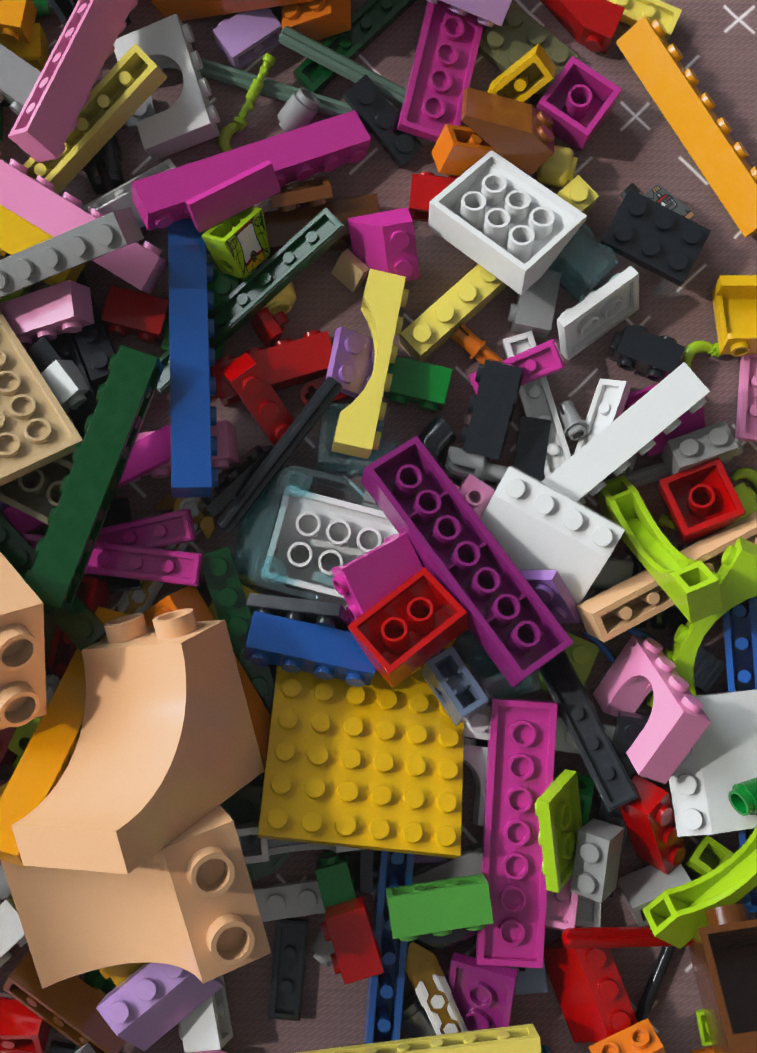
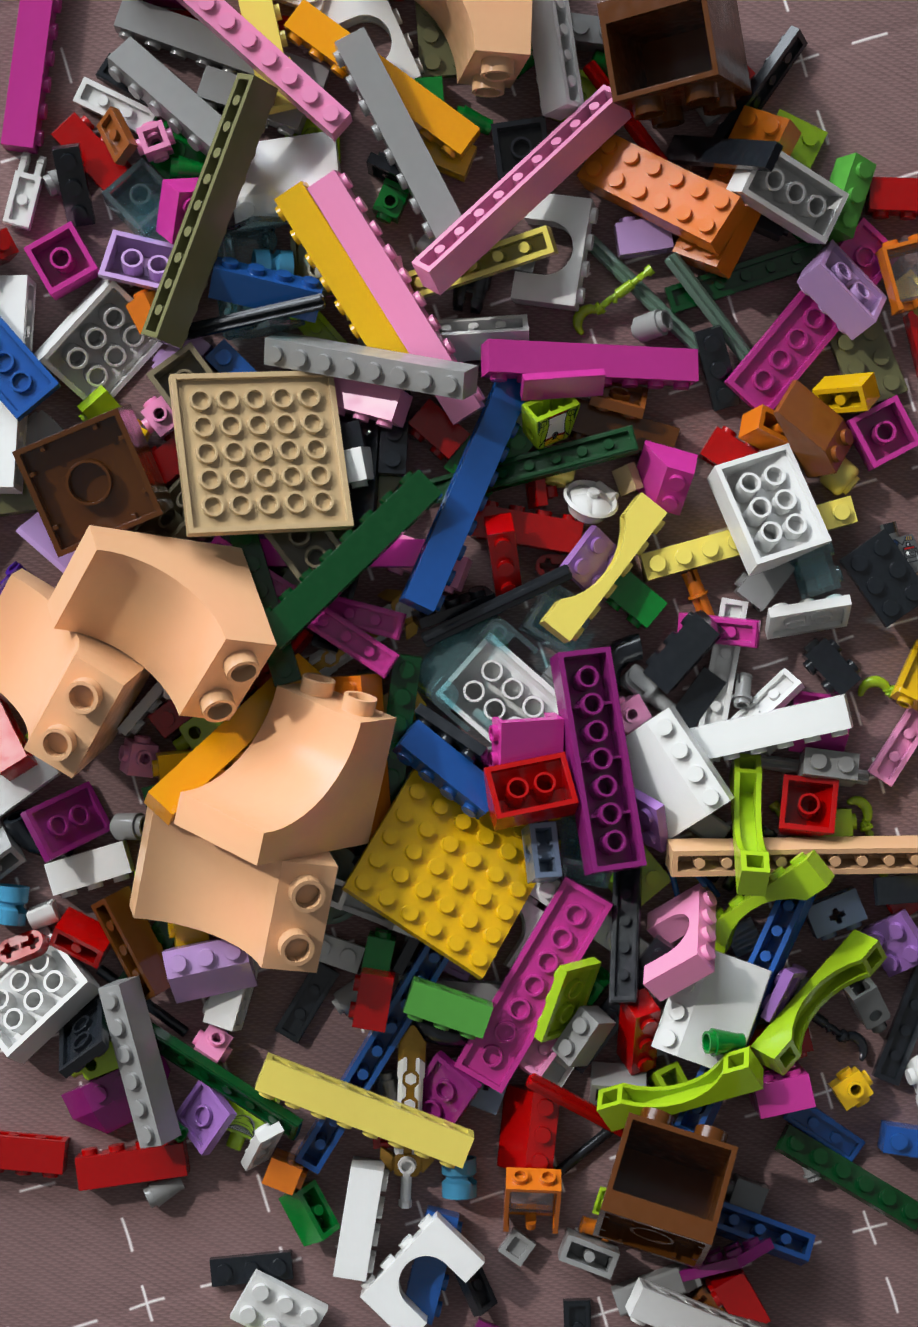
camera: 30 degrees right, 5 degrees up
none -> white piece [563,480,619,524]

